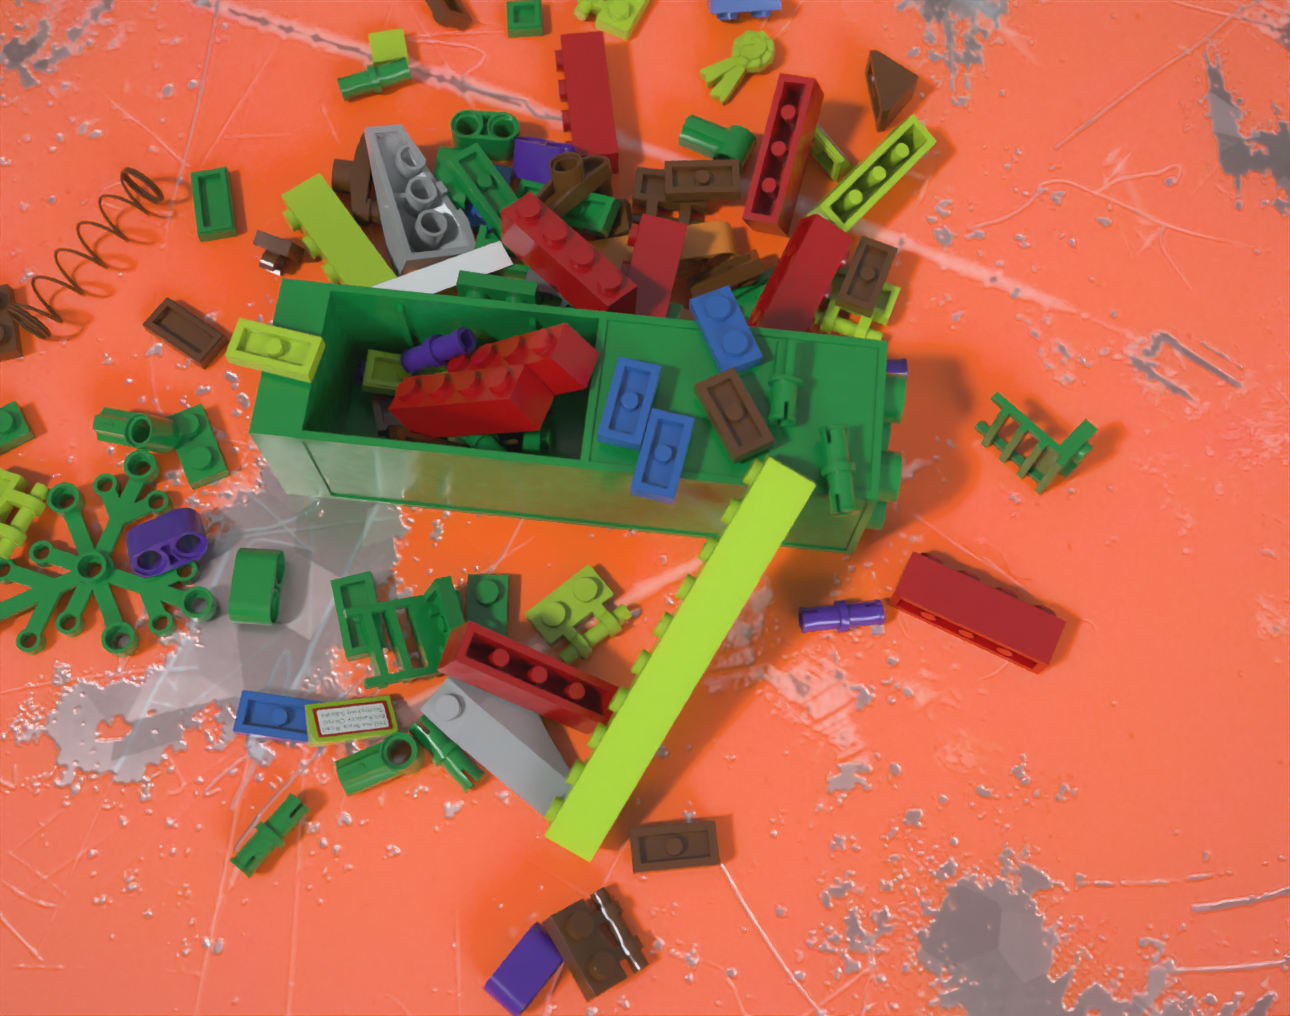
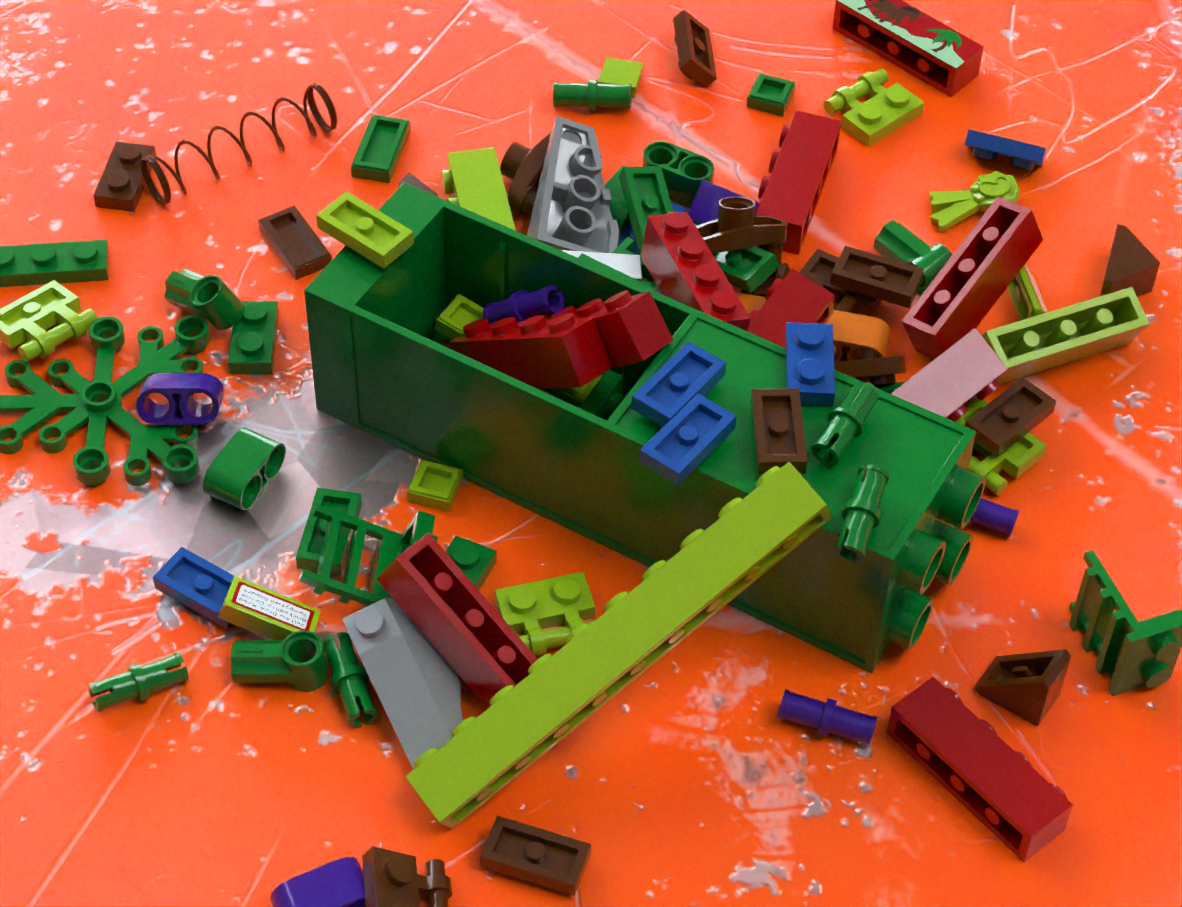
camera: 25 degrees right, 20 degrees down
none -> lime tile [407,460,464,512]
none -> reddish brown slope [974,649,1071,726]

